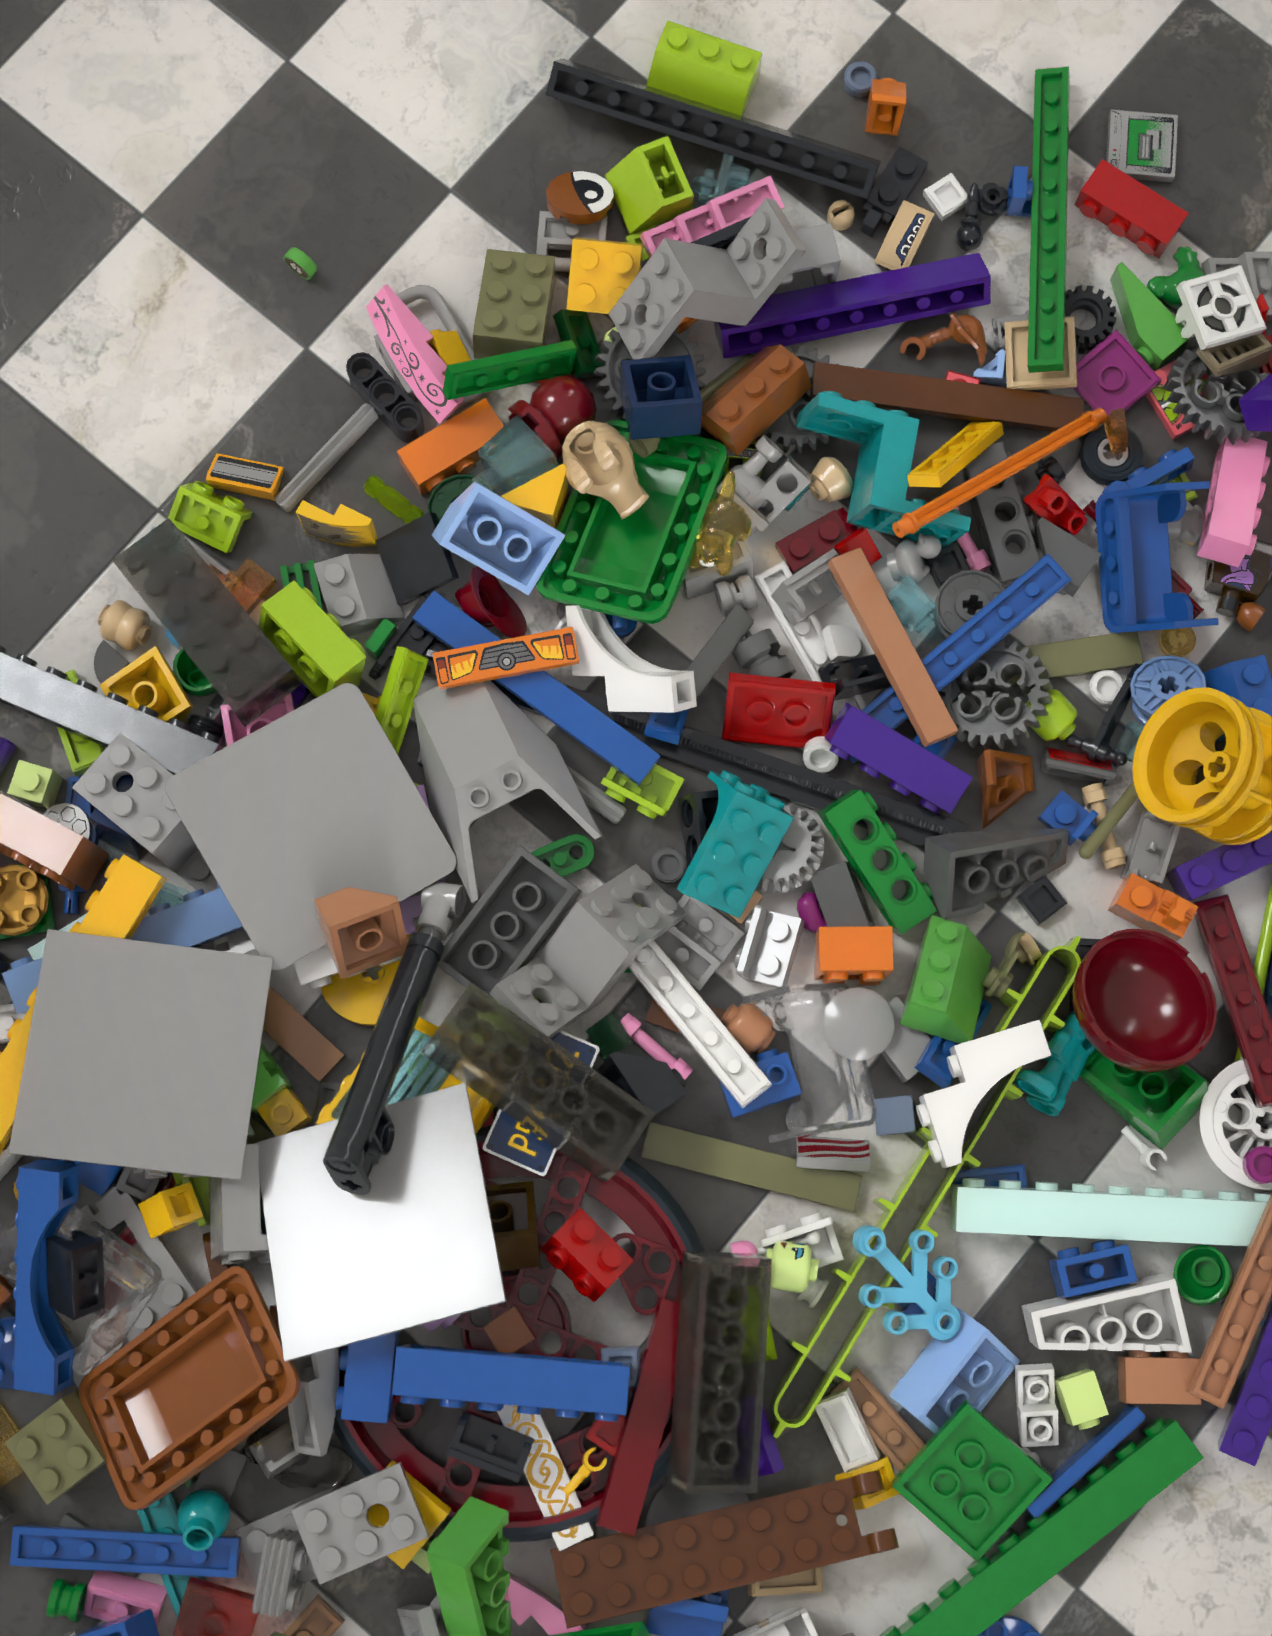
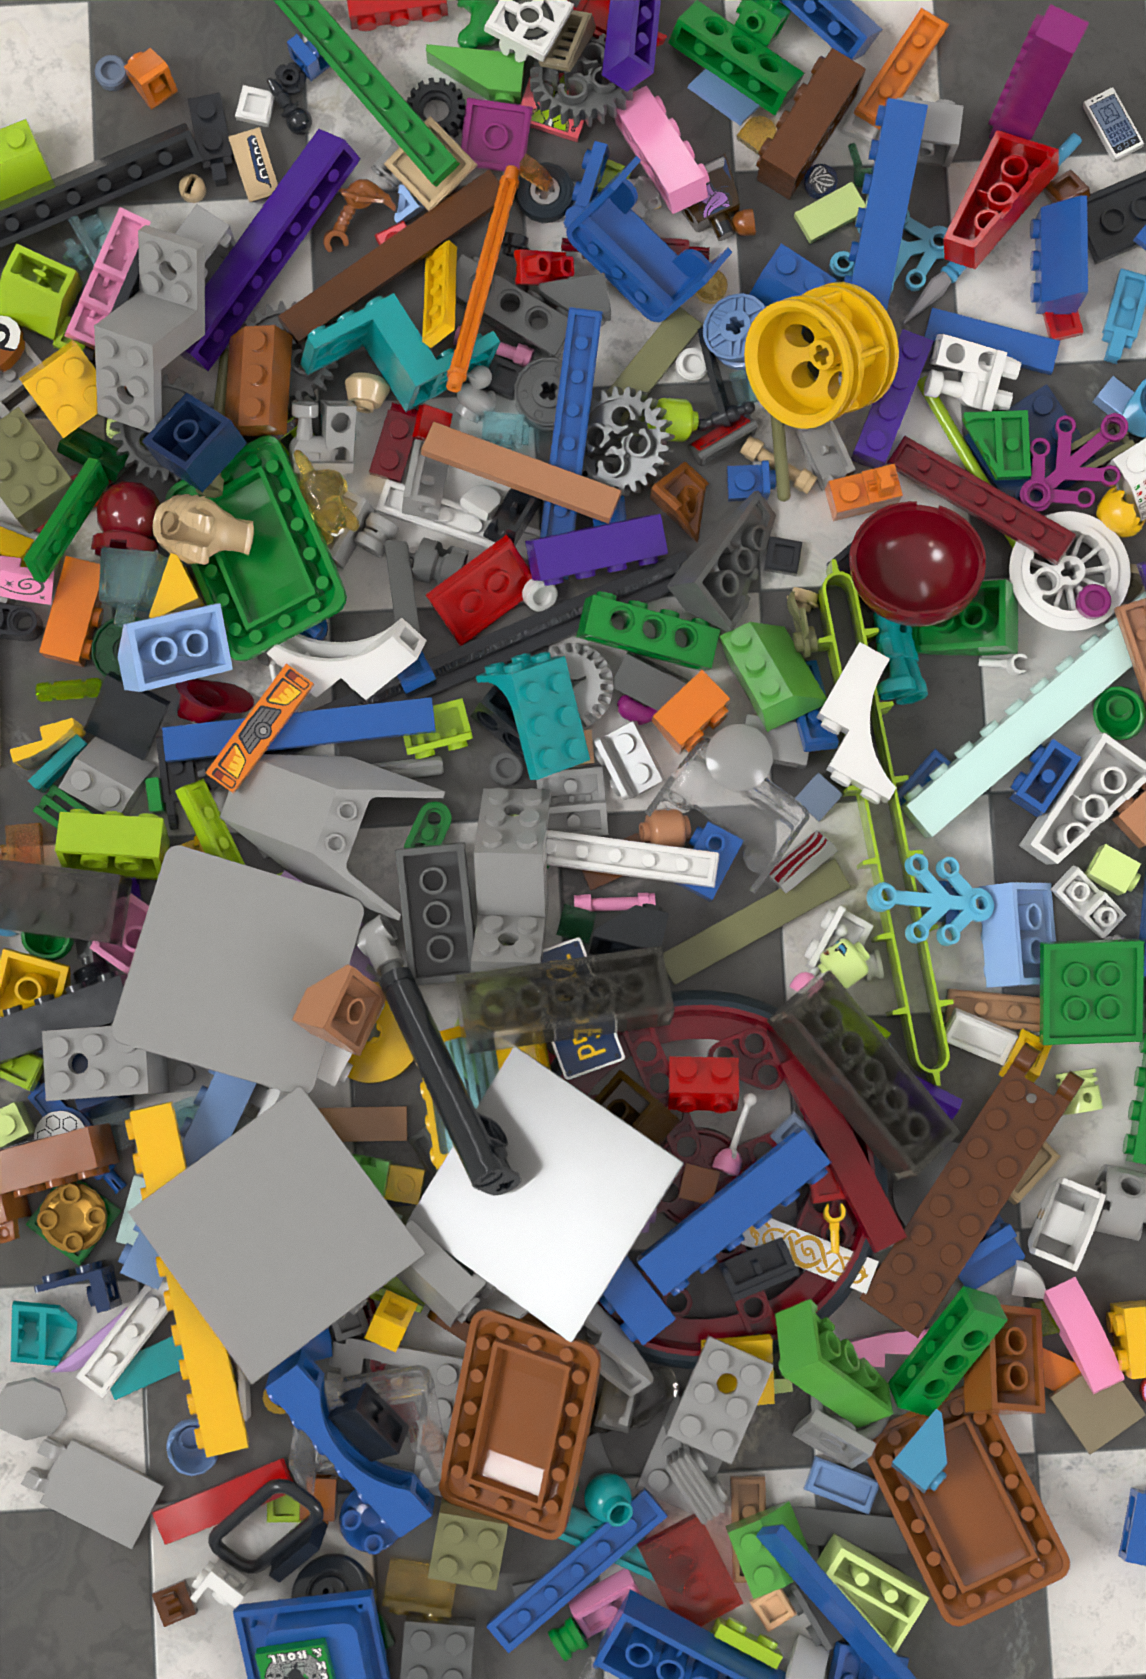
camera: 45 degrees left, 5 degrees up
none -> teal tile [28,734,88,793]
none -> hinge [712,1093,757,1176]
none -> yellowish green piece [1055,1068,1103,1115]

